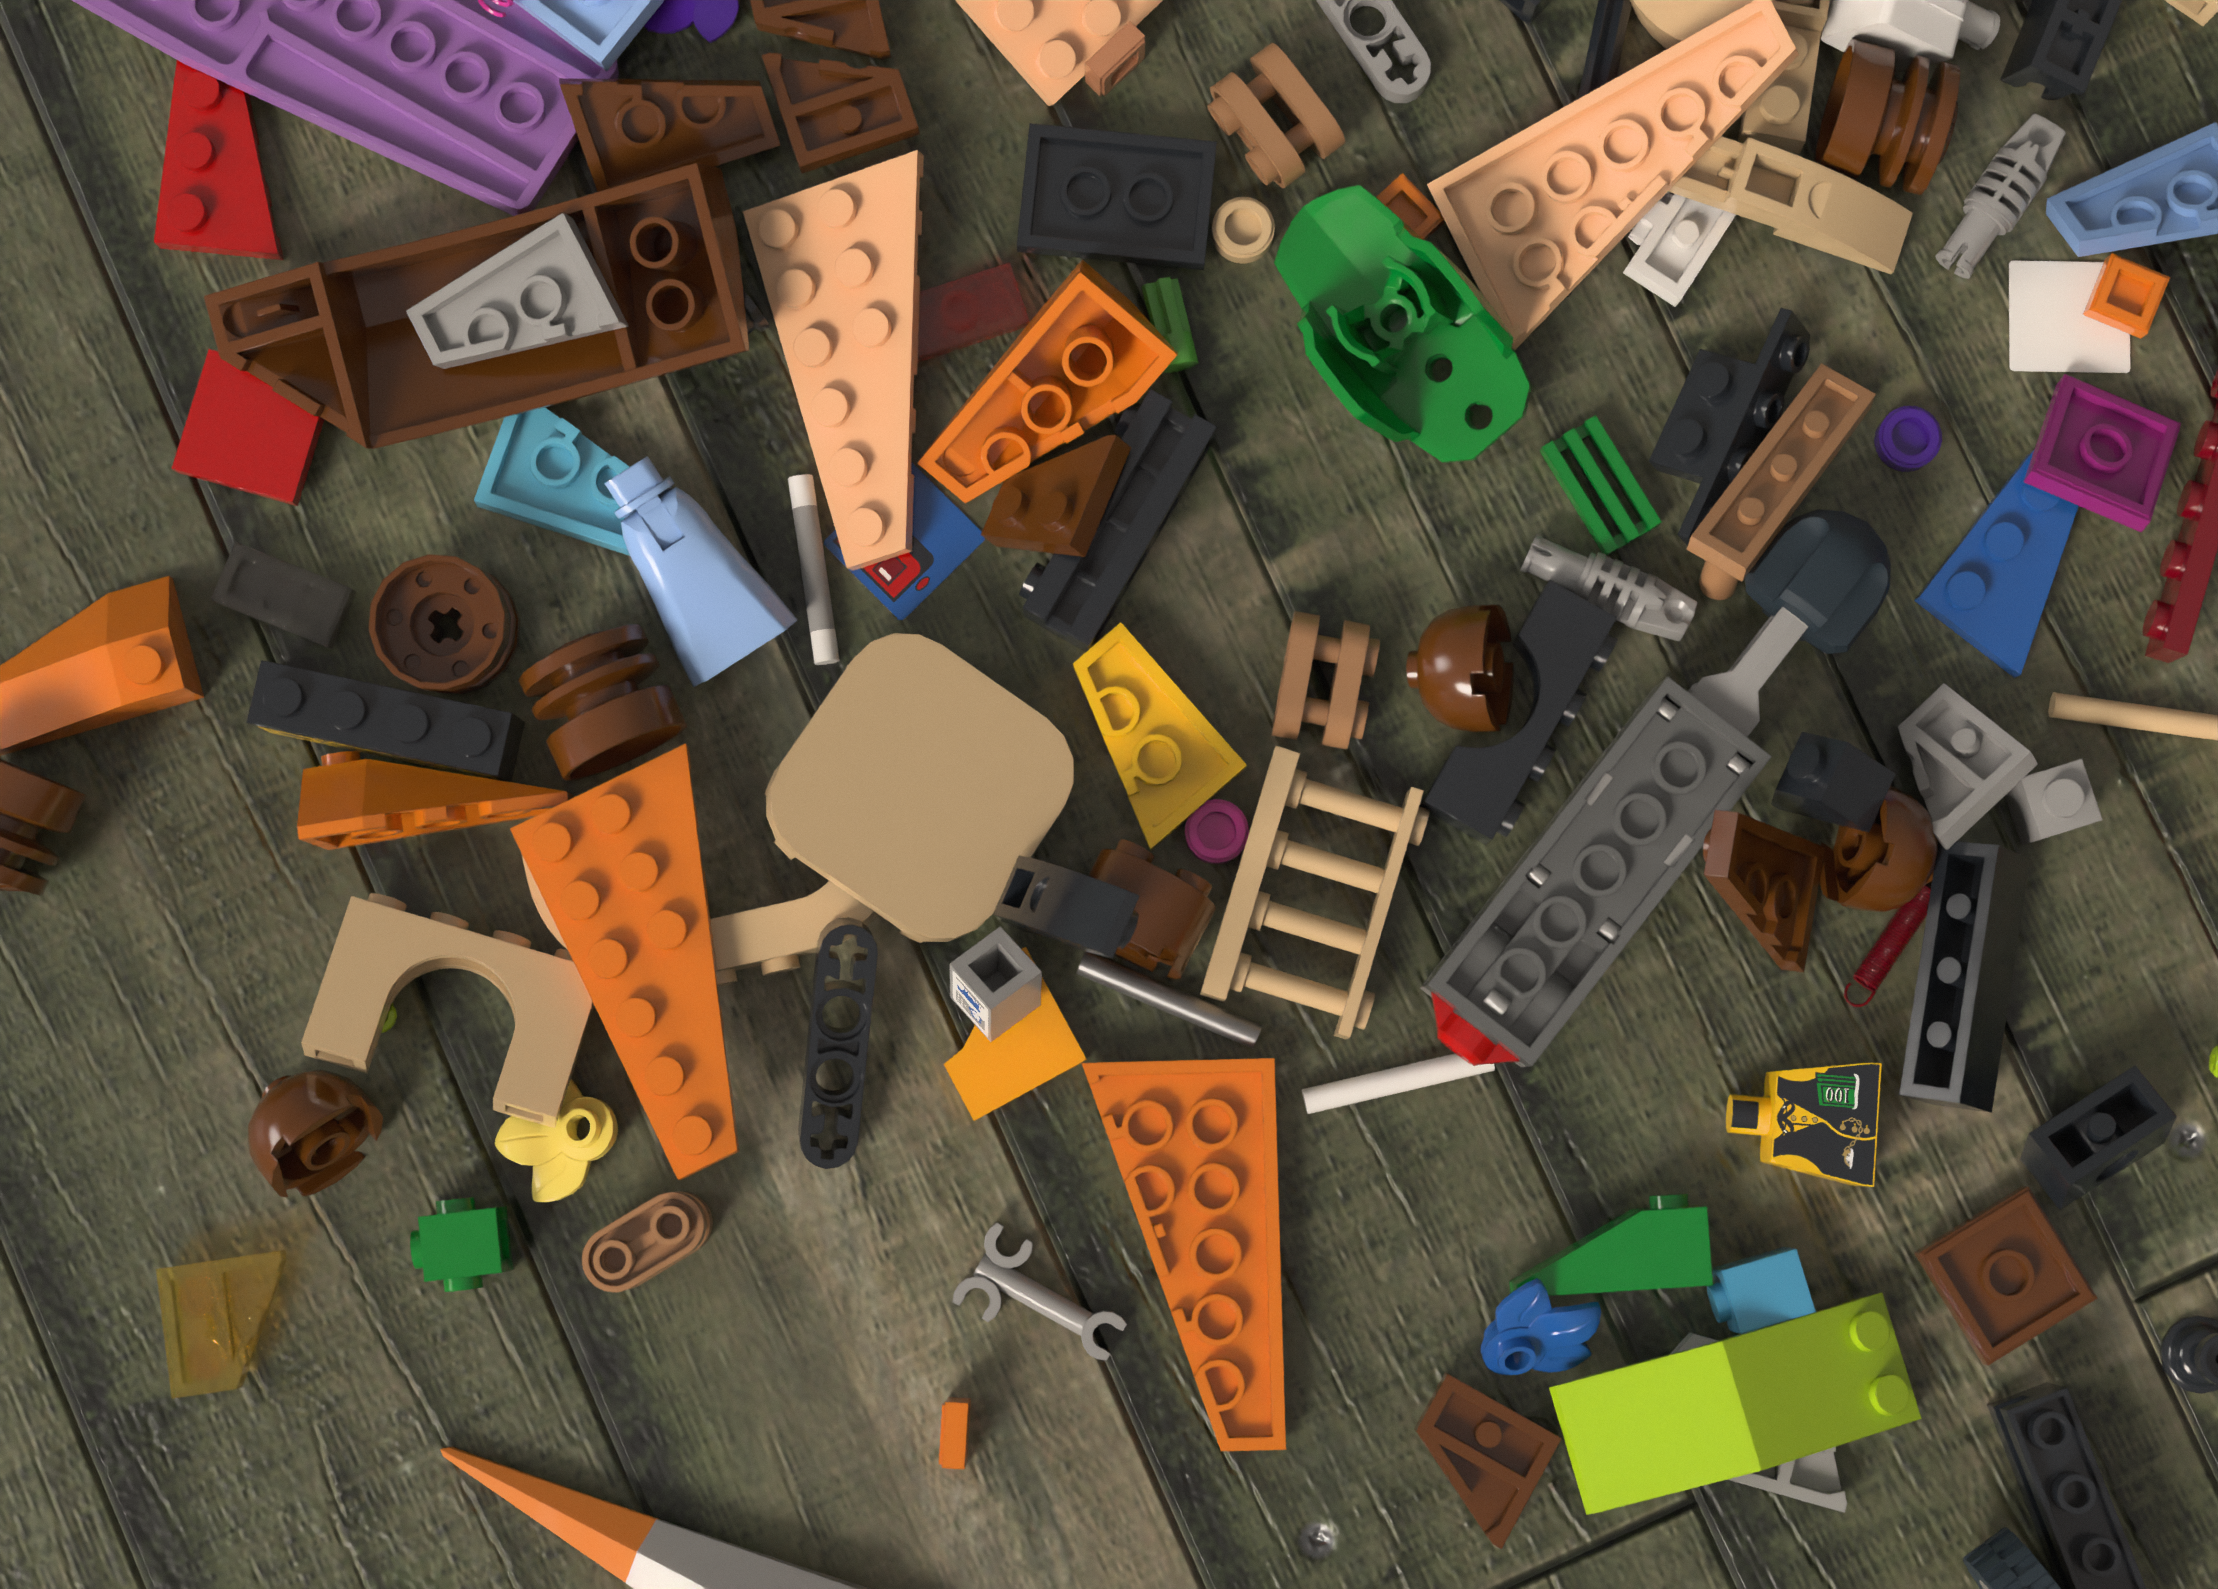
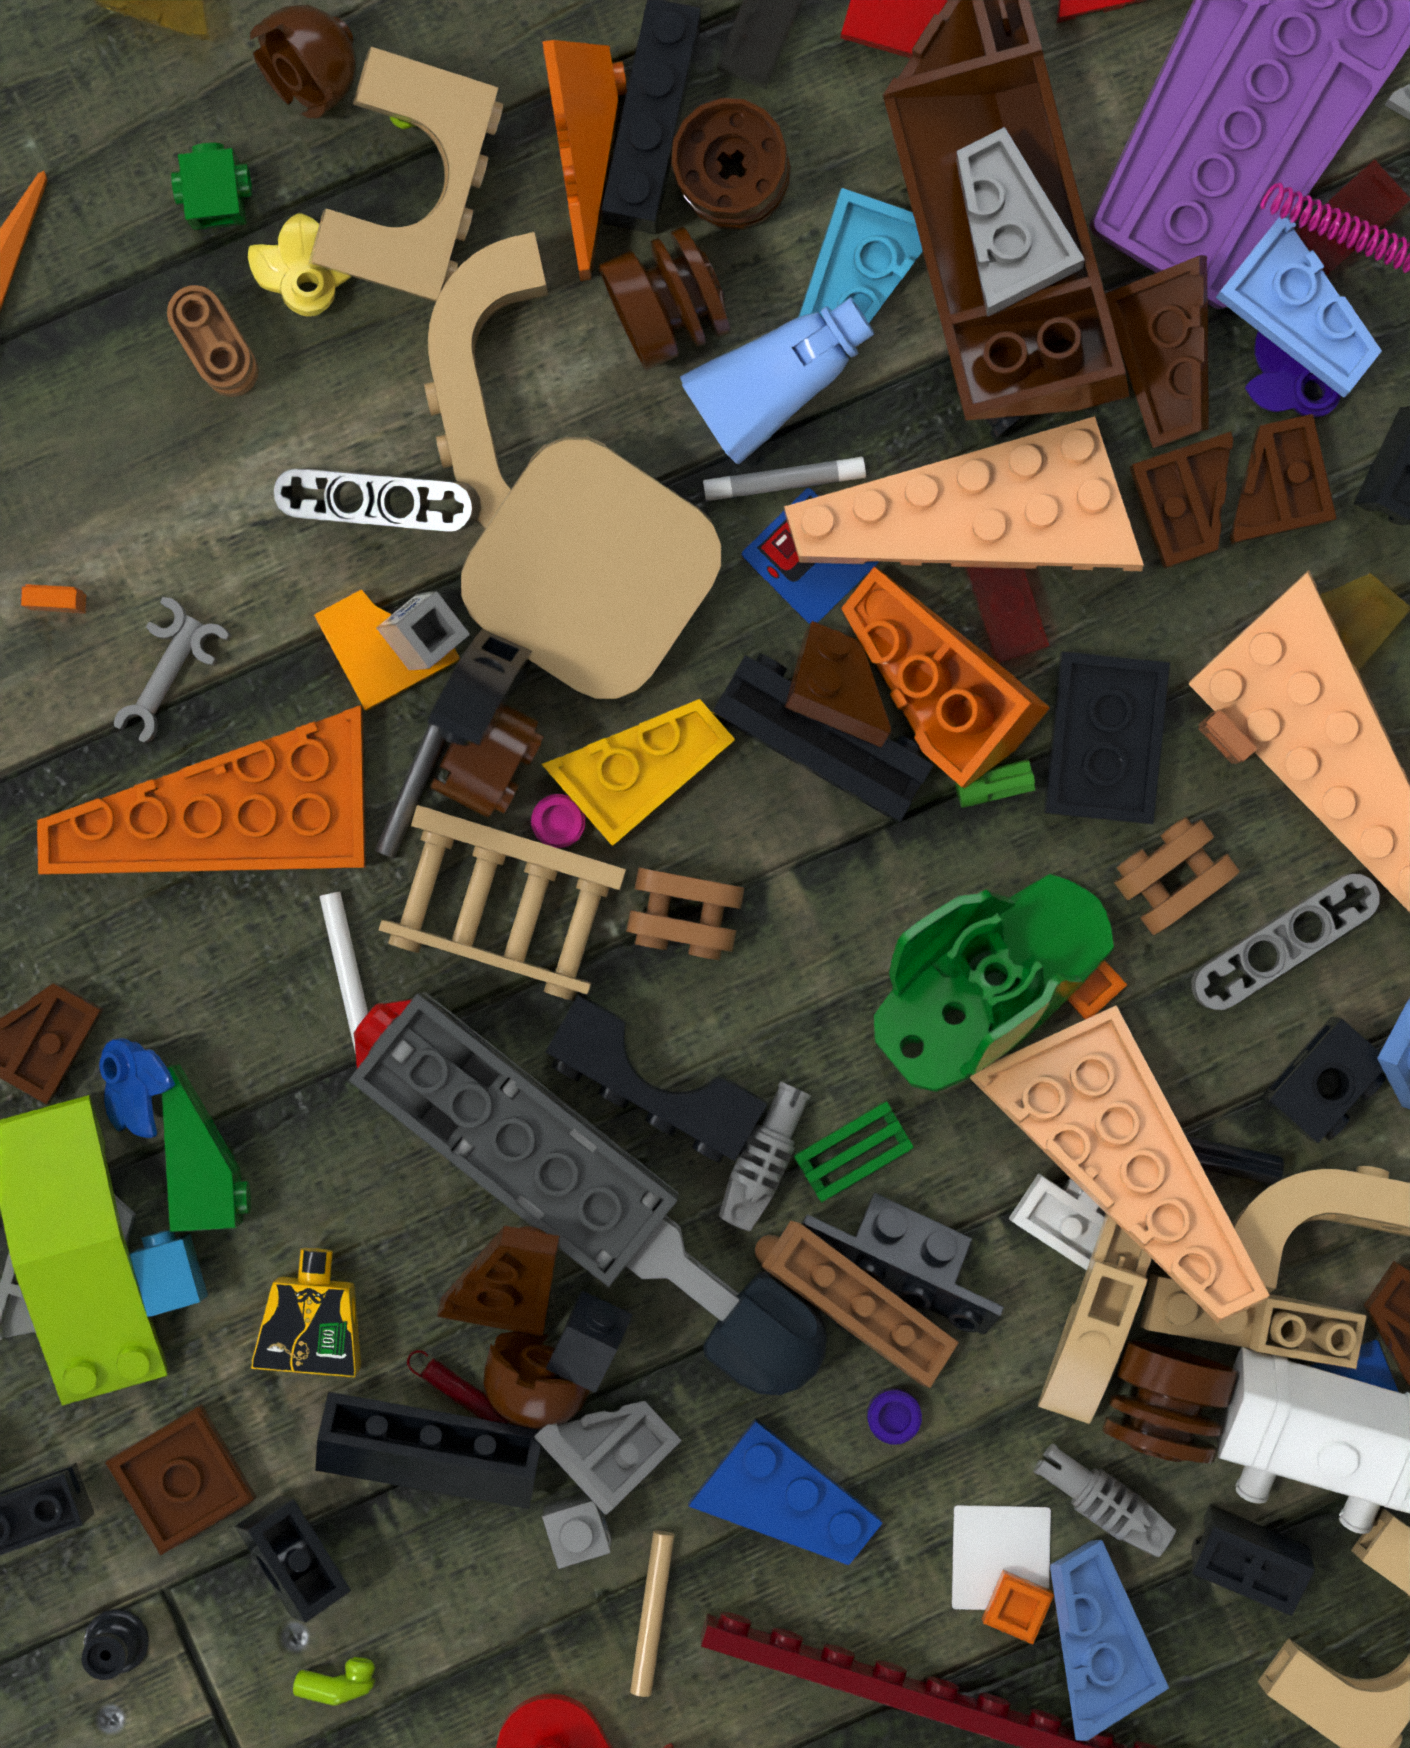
camera: 85 degrees right, 5 degrees up
orange wing [510,743,740,1180] -> none
tan tile [1212,197,1275,264] -> none
reddish brown cylinder [1406,604,1514,732] -> none
magenta tile [2024,374,2181,533] -> none

